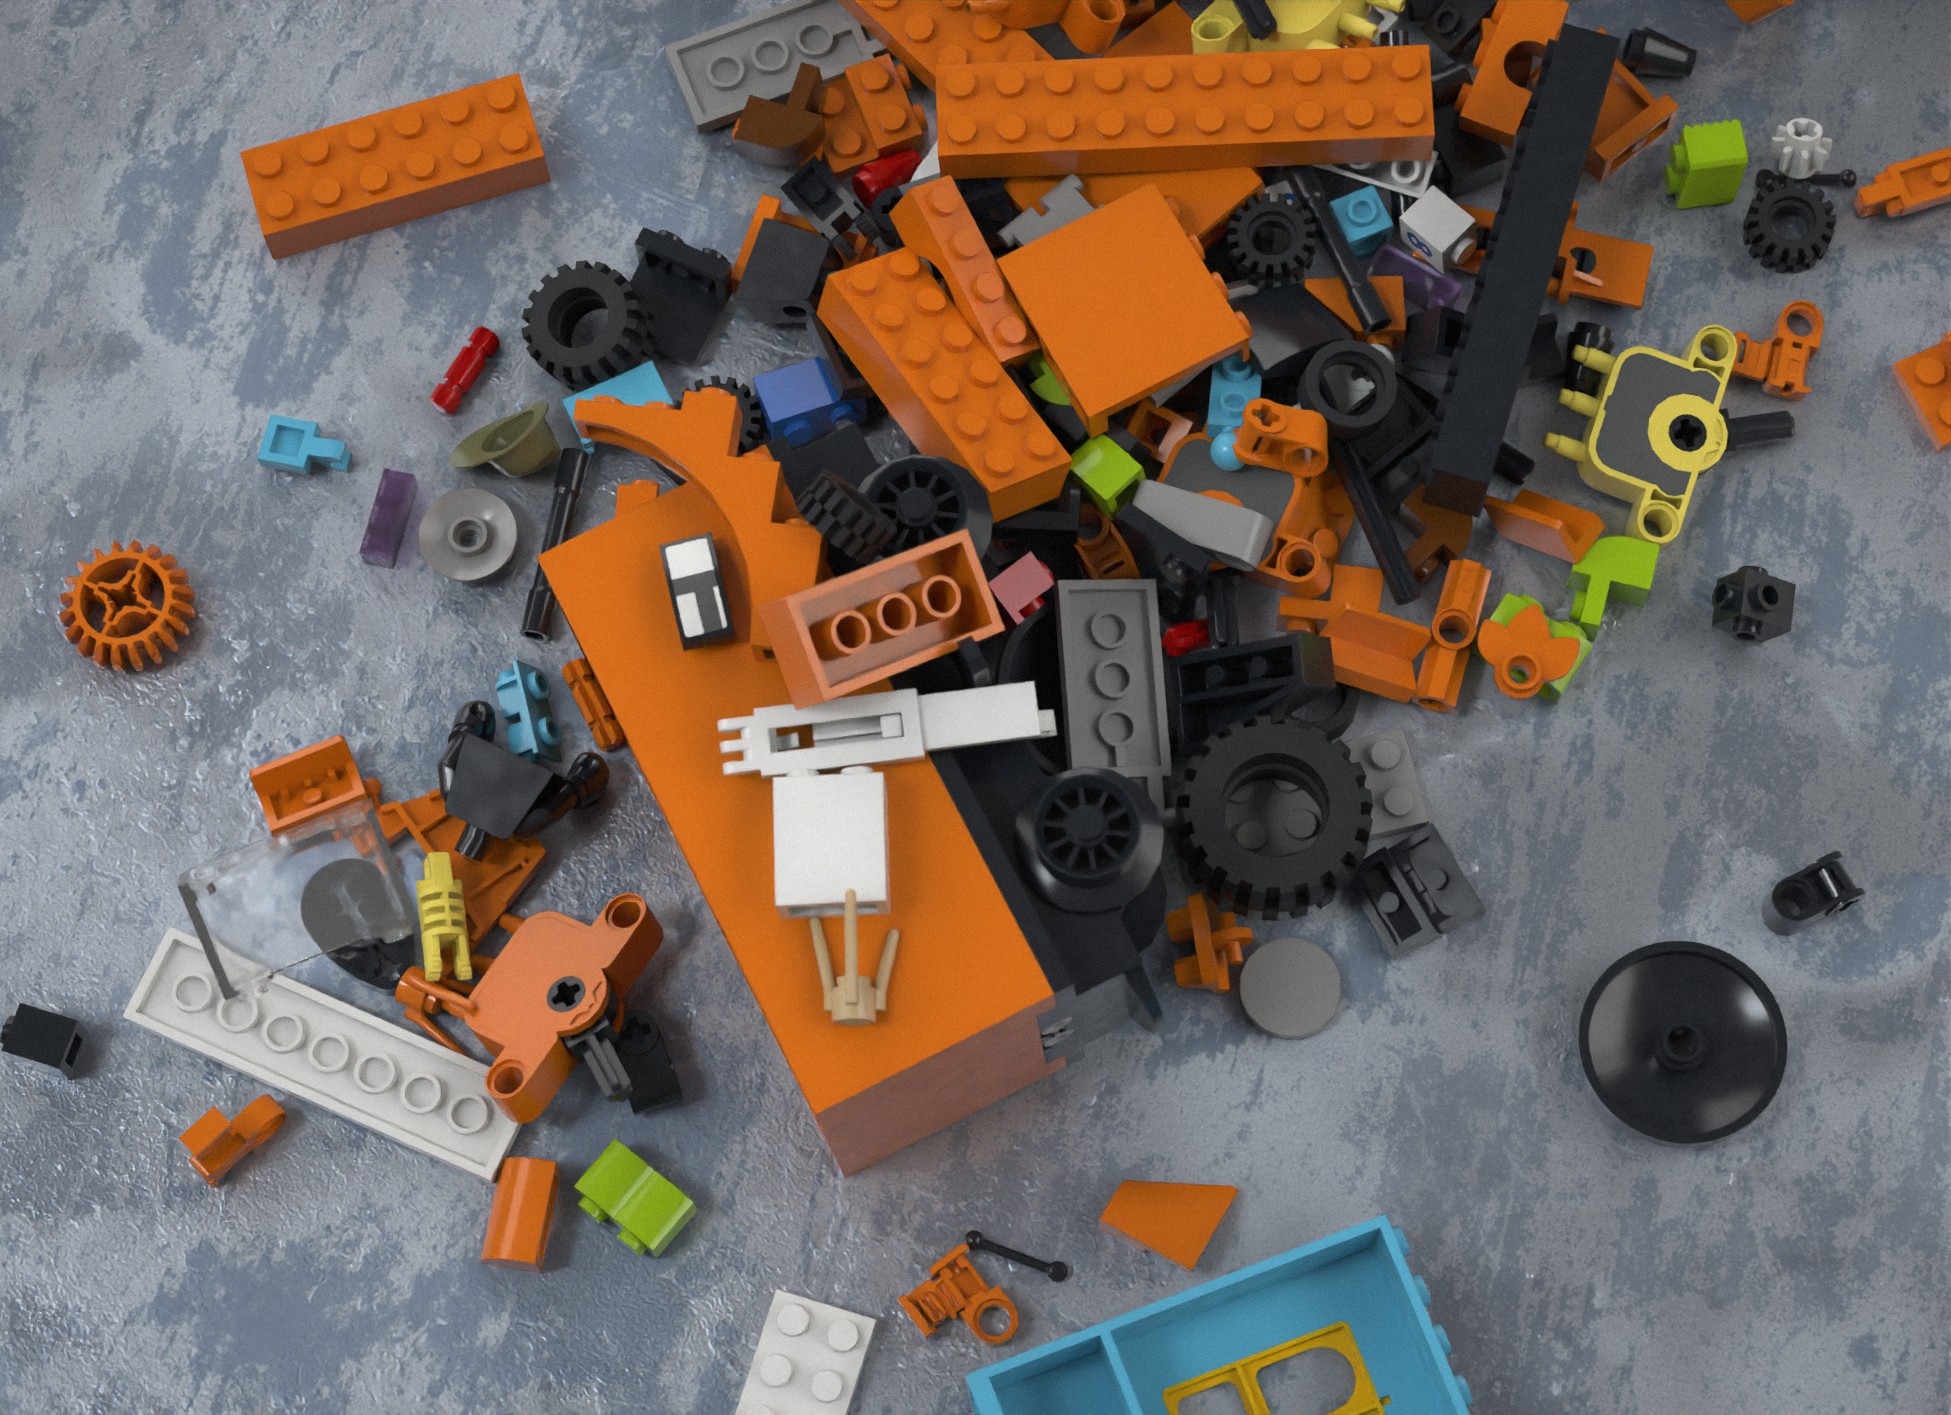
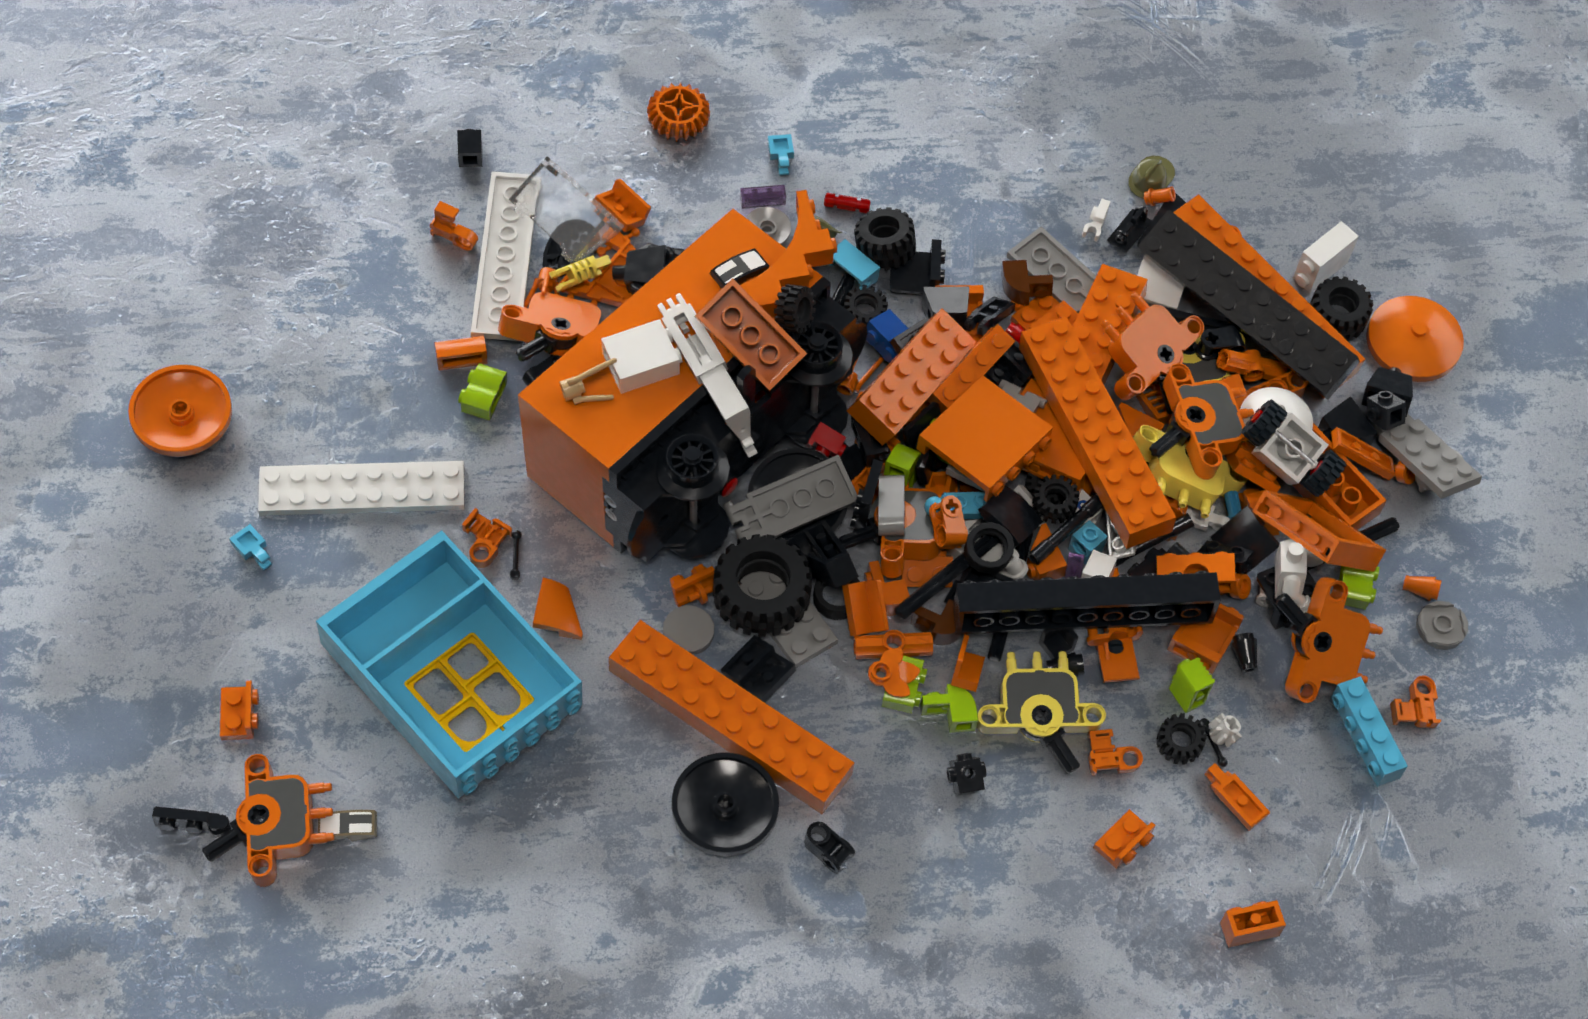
camera: 60 degrees right, 10 degrees down
orange brick [240,73,551,260] -> none
red axle [1161,617,1210,657] -> none
none -> orange brick [609,620,855,814]

